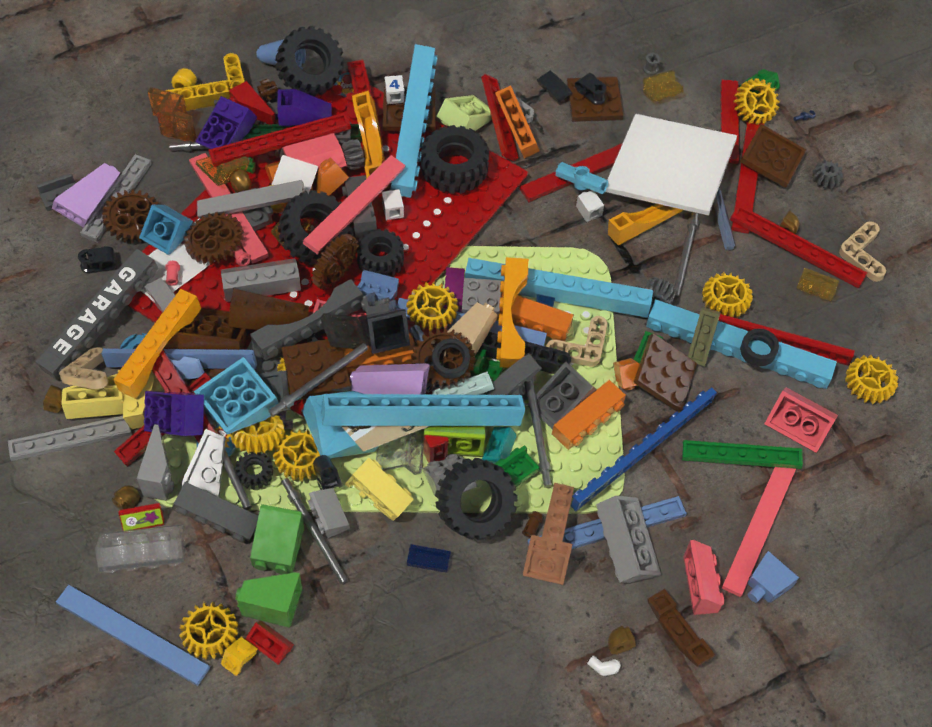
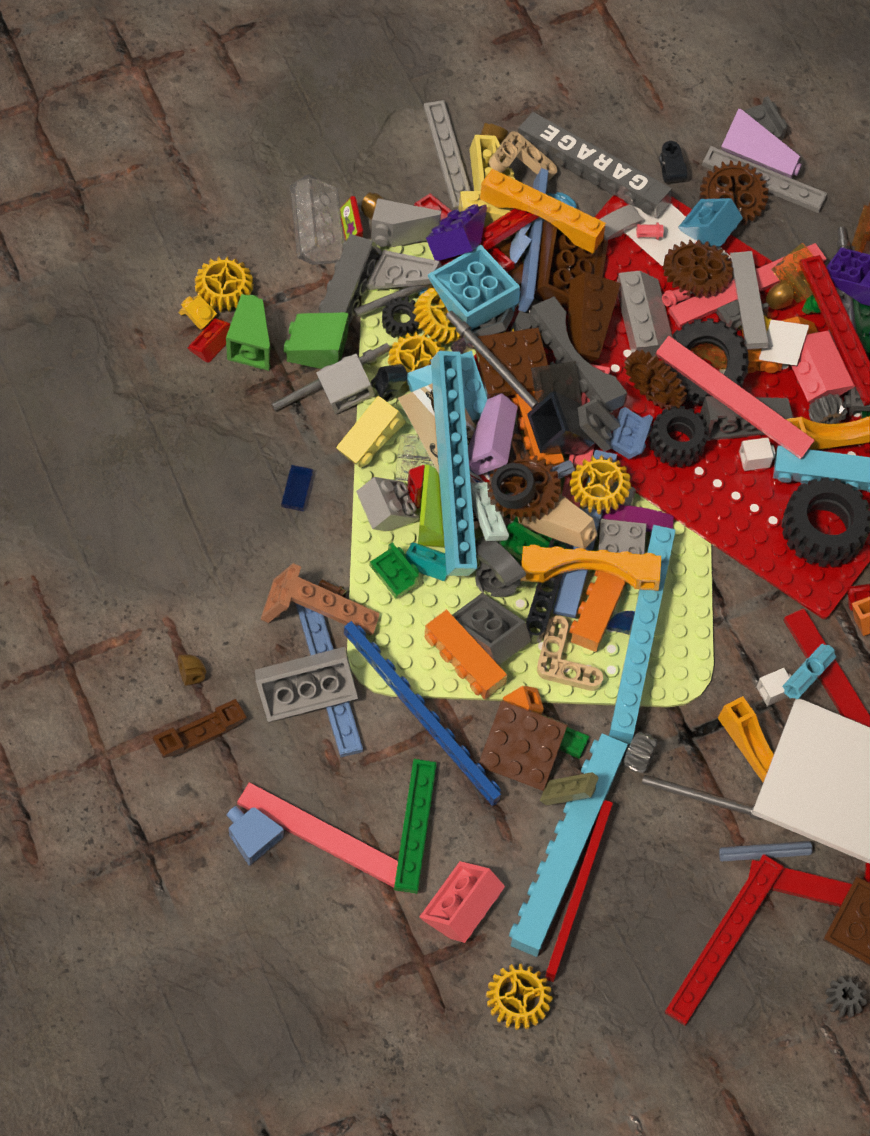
camera: 90 degrees right, 5 degrees up
medium blue tile [56,585,210,686] -> none
orange slope [315,157,349,196] -> none
black tyre [435,458,518,540] -> none
flat silver bar [525,378,552,488] -> none
white arm [587,656,621,676] -> none
coral slope [683,540,724,615] -> none
yellow gear [702,272,753,318] -> none
black tyre [740,328,779,366] -> none
pearl gold piece [779,210,800,234] -> none
clear yellow bracket [797,268,839,301] -> none
tan beam [839,221,886,282] -> none

